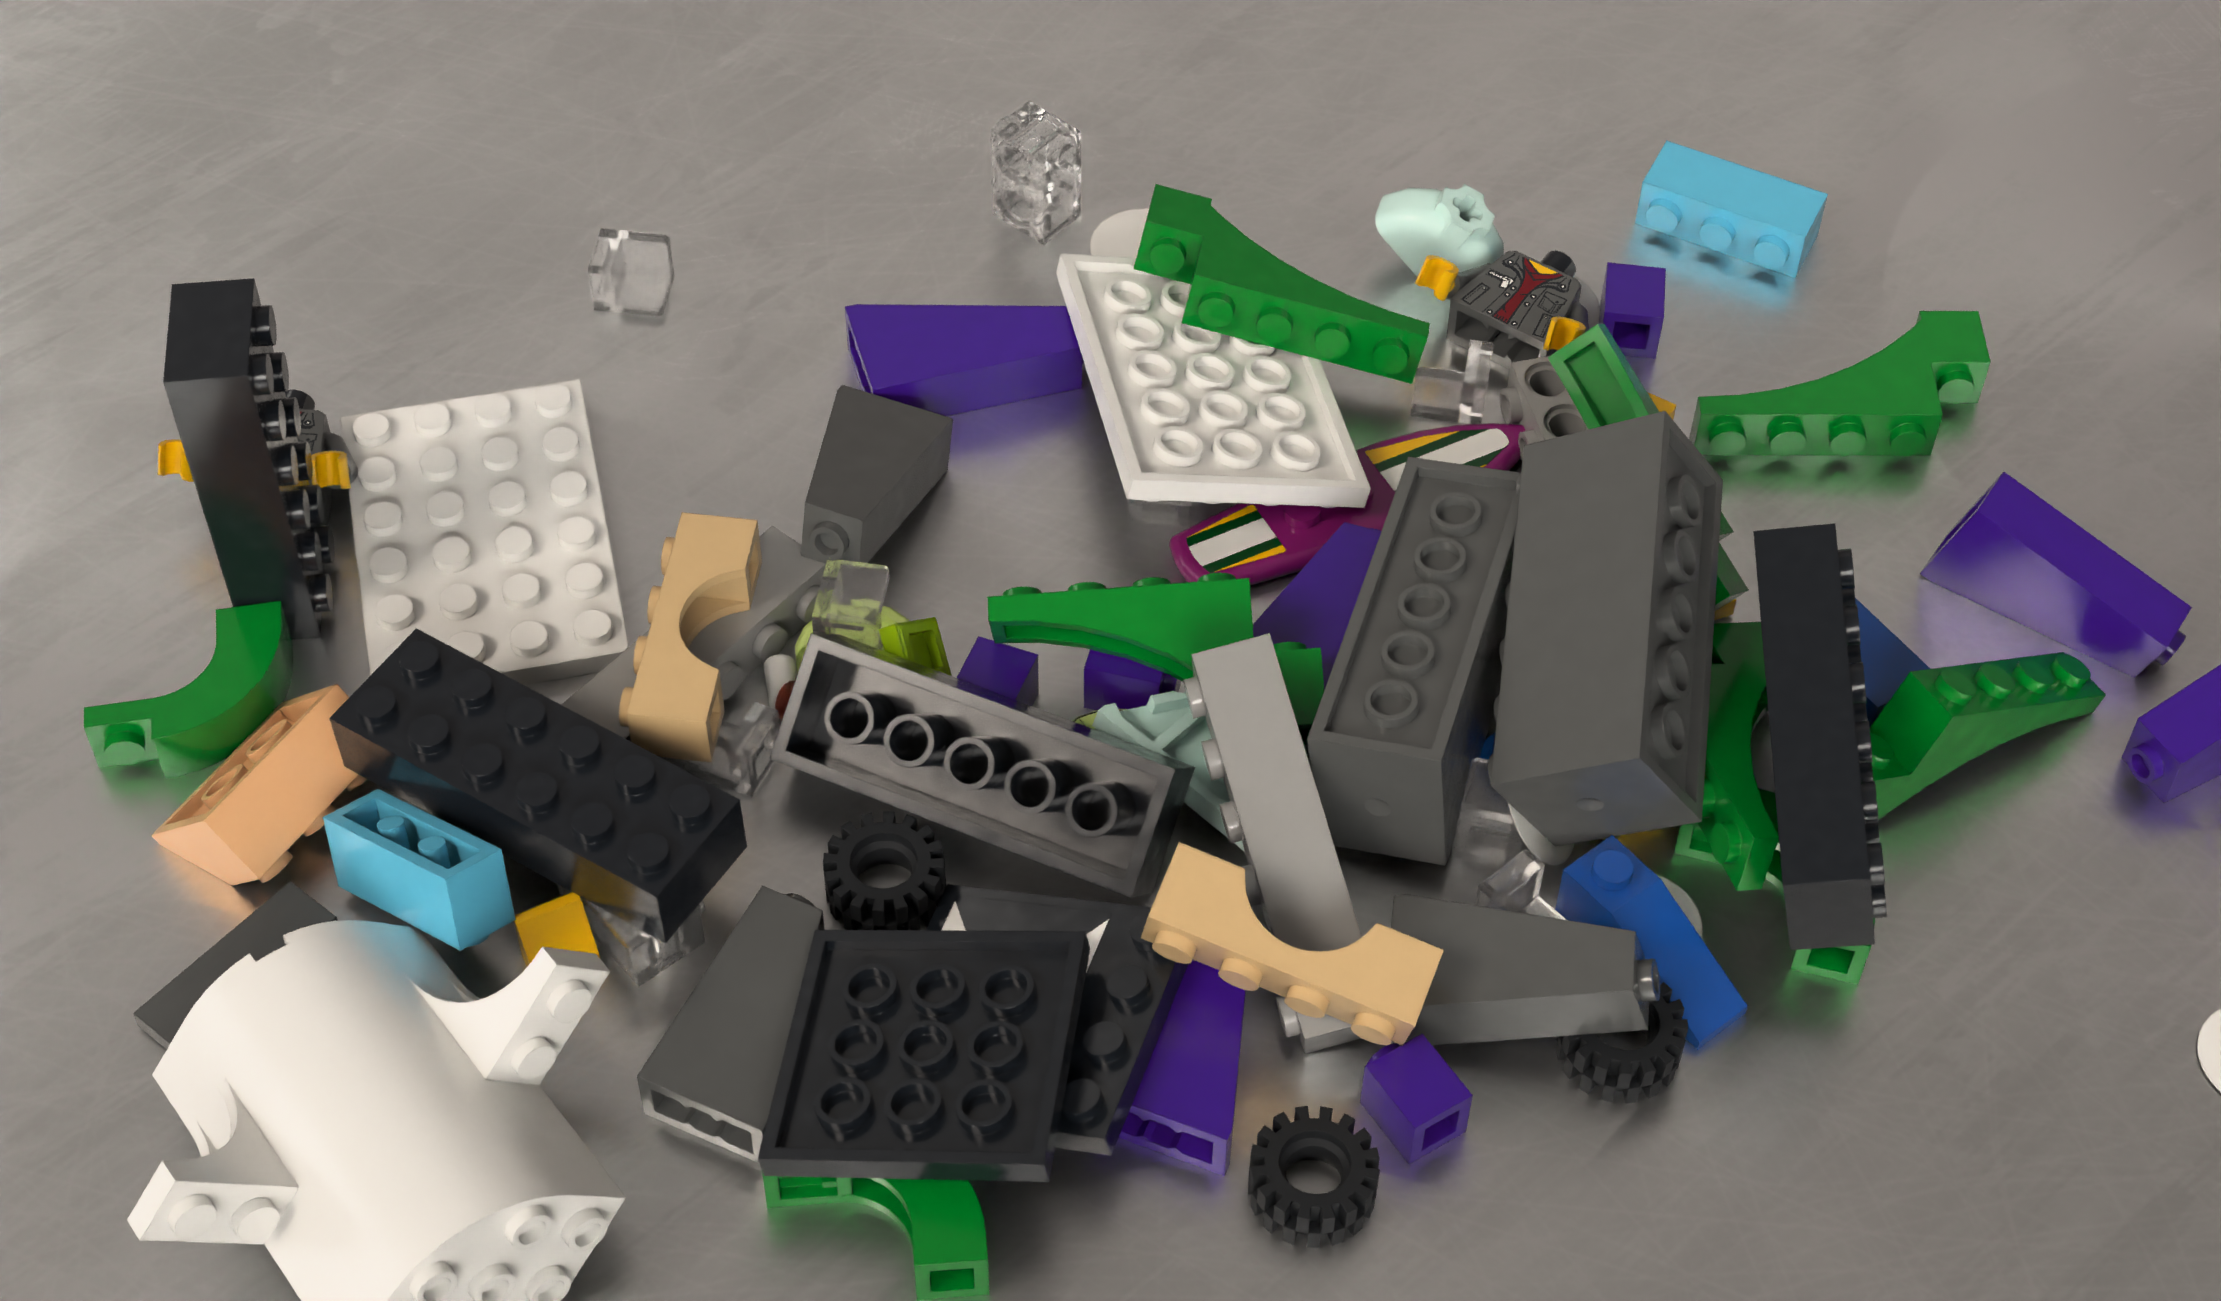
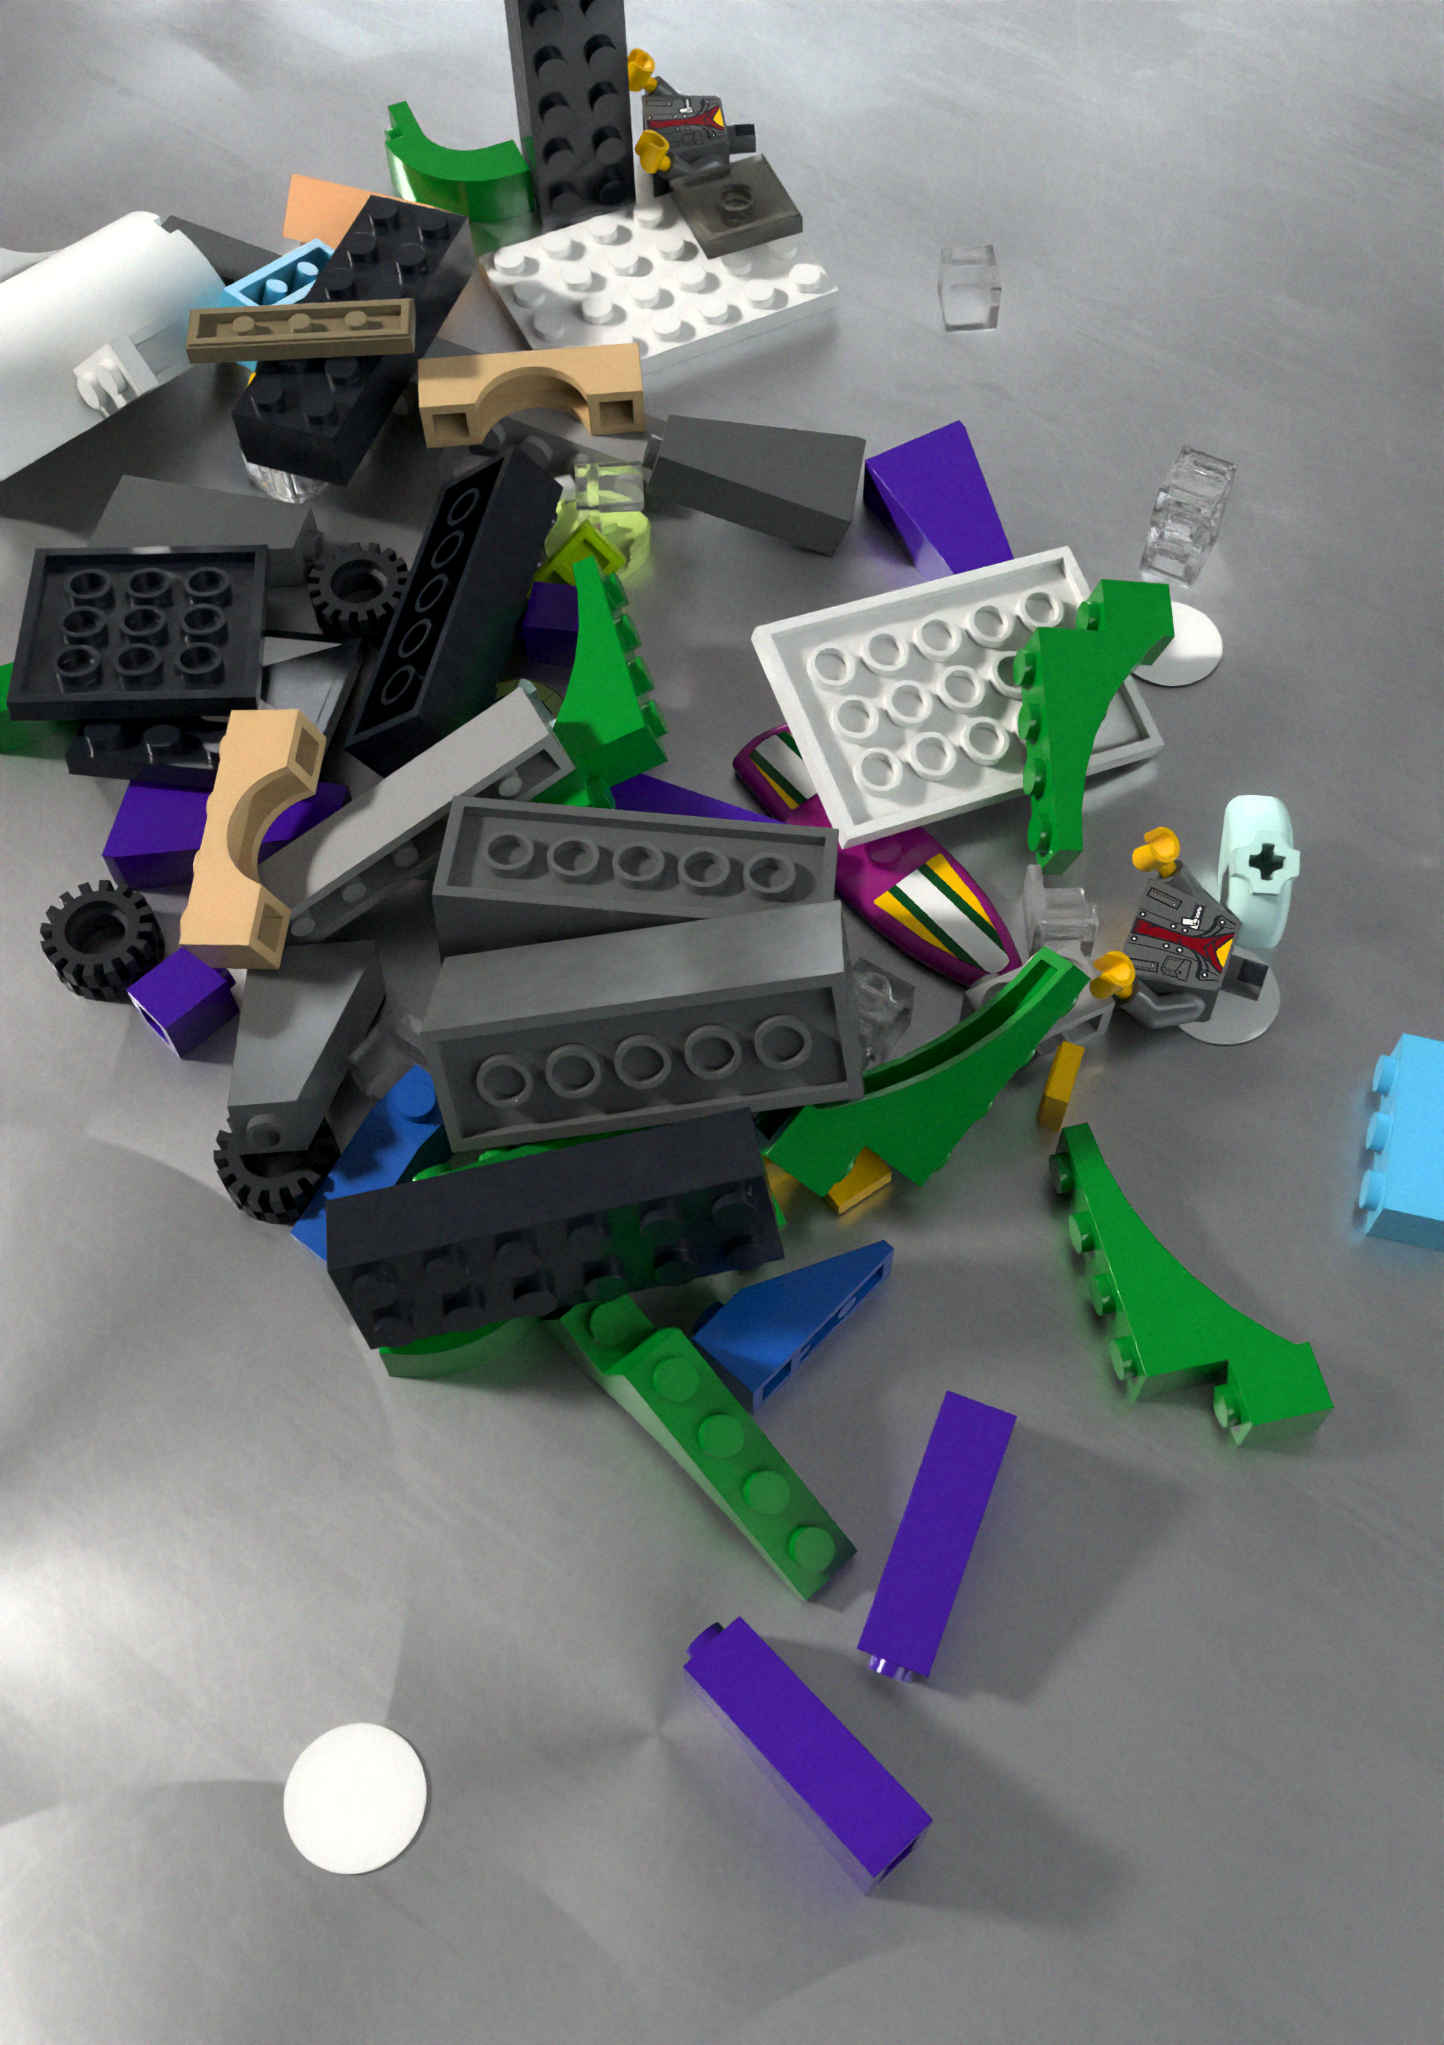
camera: 80 degrees right, 10 degrees up
dark purple brick [1599,262,1666,359] -> none
none -> dark tan tile [186,298,416,364]
none -> clear smoke plate [670,154,803,260]

